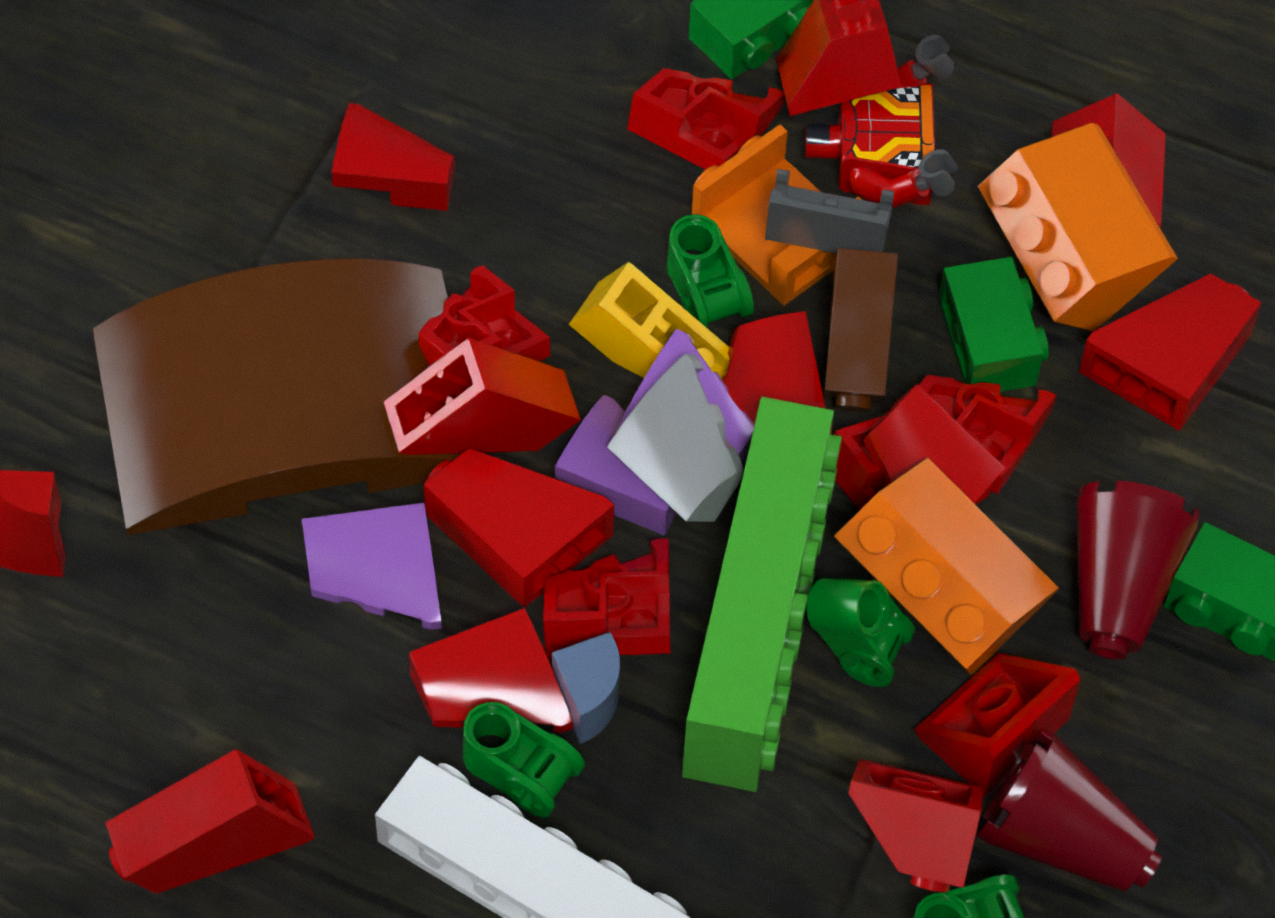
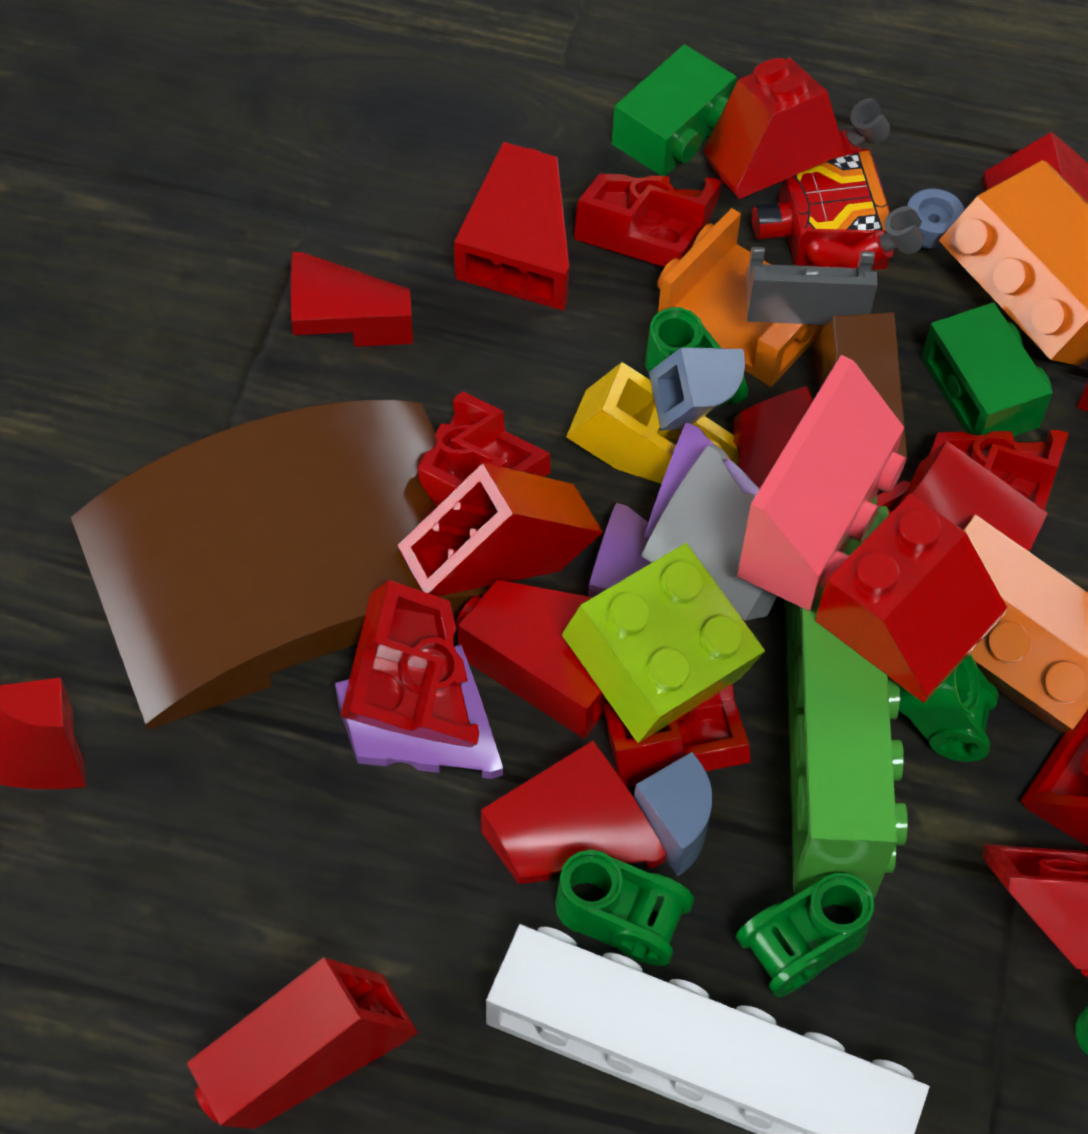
camera: 10 degrees left, 0 degrees up
none -> red slope [340,580,480,748]
none -> red slope [454,142,569,311]
none -> lime brick [562,542,765,743]
none -> sand blue brick [649,348,745,430]
none -> green piece [736,873,874,997]
none -> coral slope [737,355,906,611]
none -> red slope [815,493,1007,703]
none -> sand blue tile [907,189,965,249]

